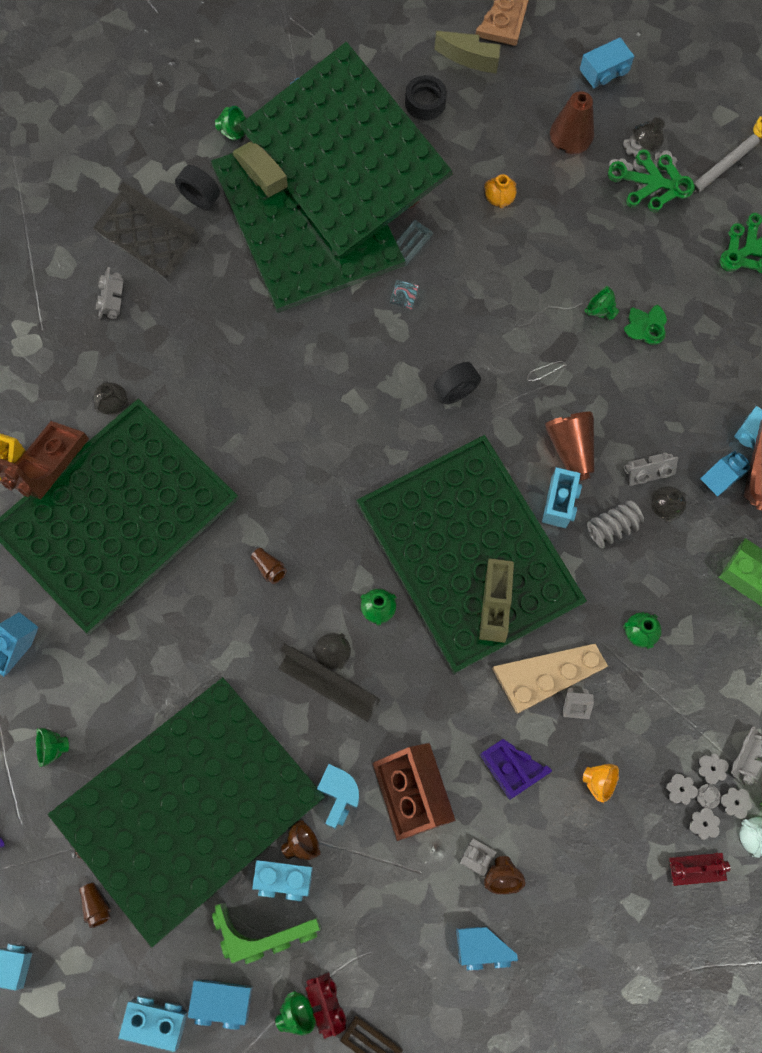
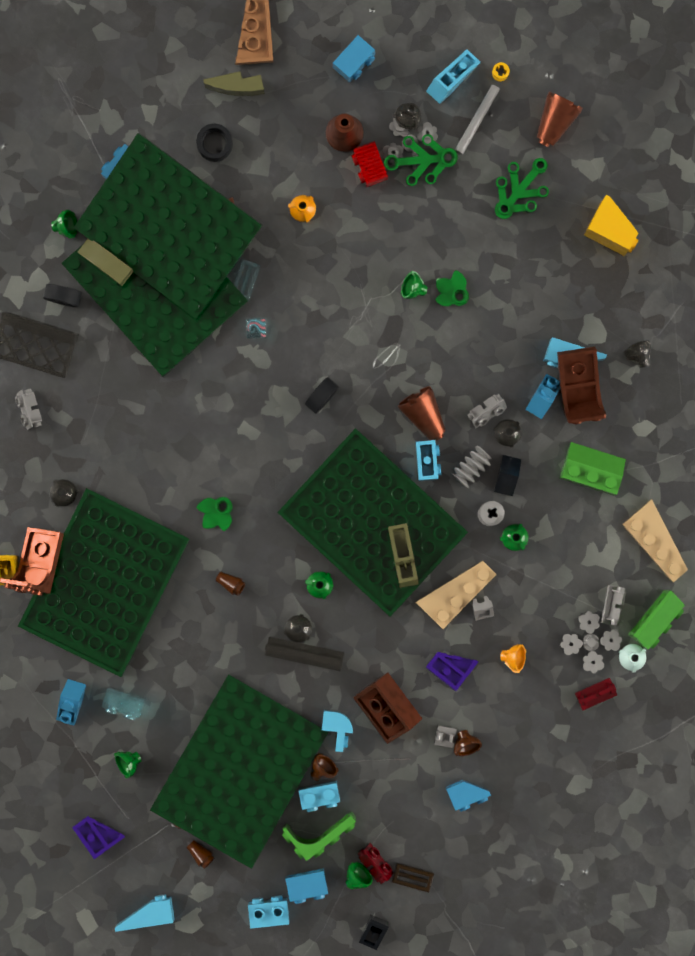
camera: 15 degrees left, 15 degrees up
none -> clear light blue brick [102,687,146,720]
none -> green plate [196,497,233,531]
none -> red brick [351,141,388,187]
none -> medium azure slope [426,50,480,104]
none -> light grey piece [478,501,504,526]
none -> black slope [494,455,522,496]

